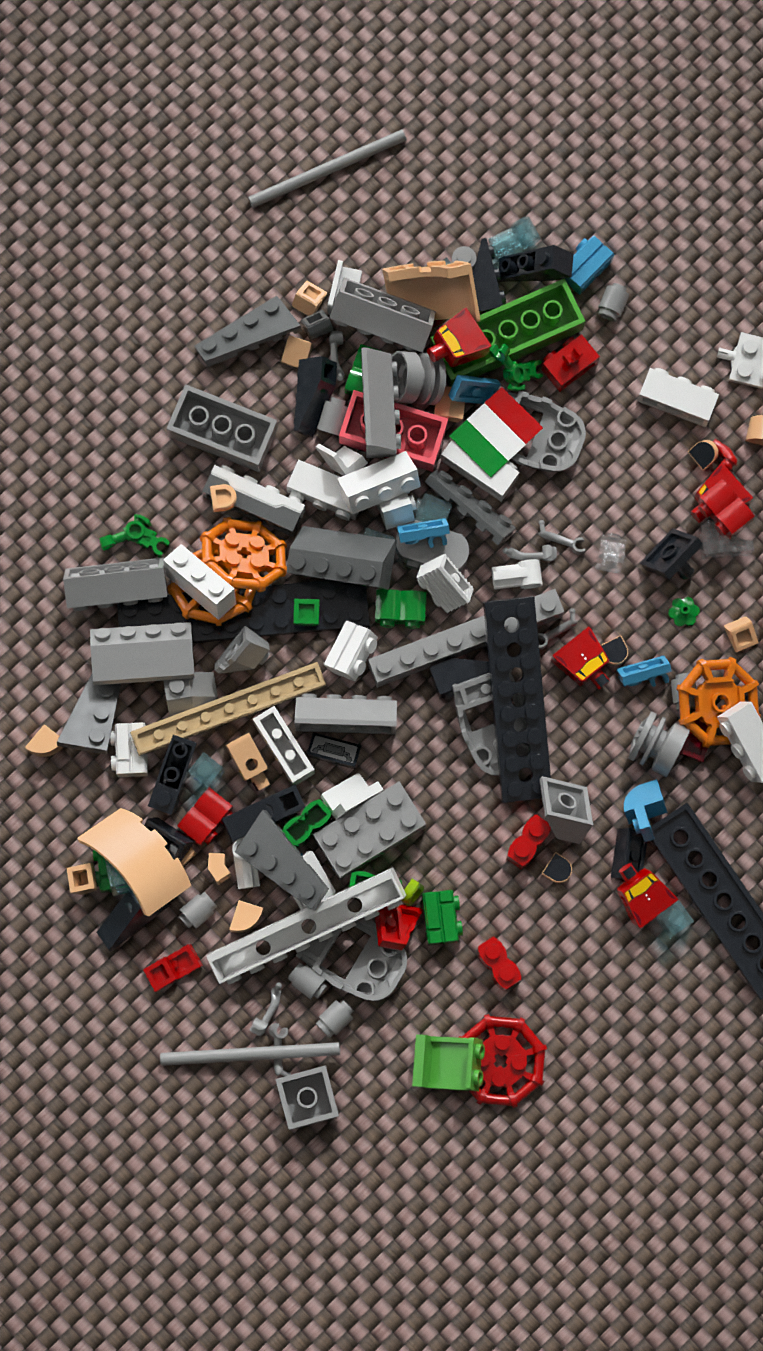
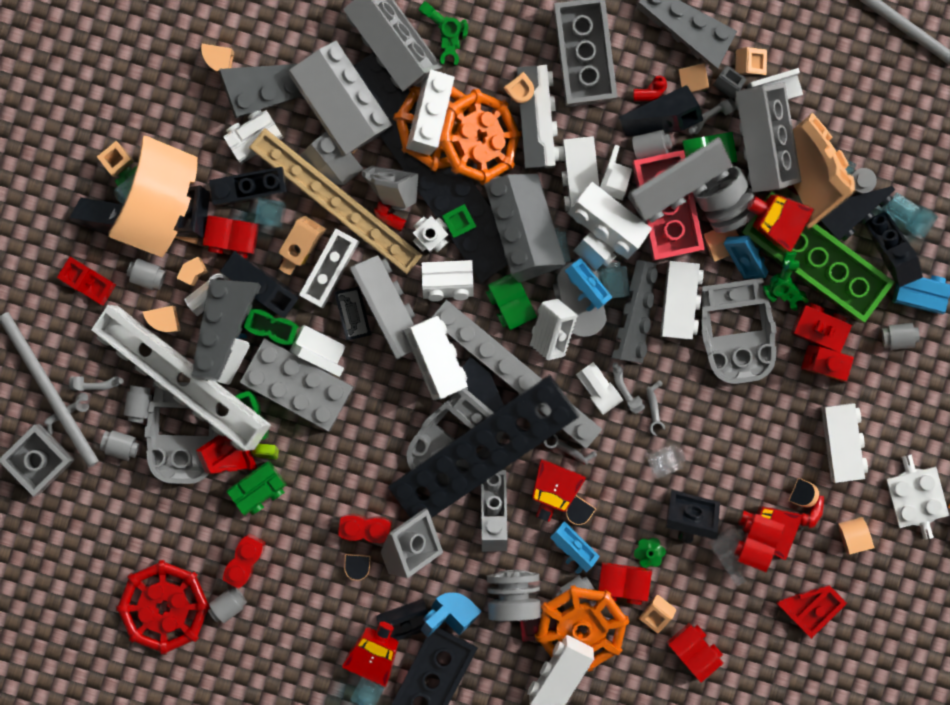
camera: 65 degrees right, 10 degrees up
bright green panel [412,1034,485,1091] -> none
sticker [449,387,543,477] -> none
none -> light grey brick [208,587,247,623]
none -> red arm [374,201,407,232]
none -> white brick [404,316,468,400]
none -> white brick [413,216,449,253]
none -> light grey slope [481,470,507,552]
none -> red brick [597,562,652,605]
none -> red arm [633,75,667,102]
none -> red torso [801,345,854,383]

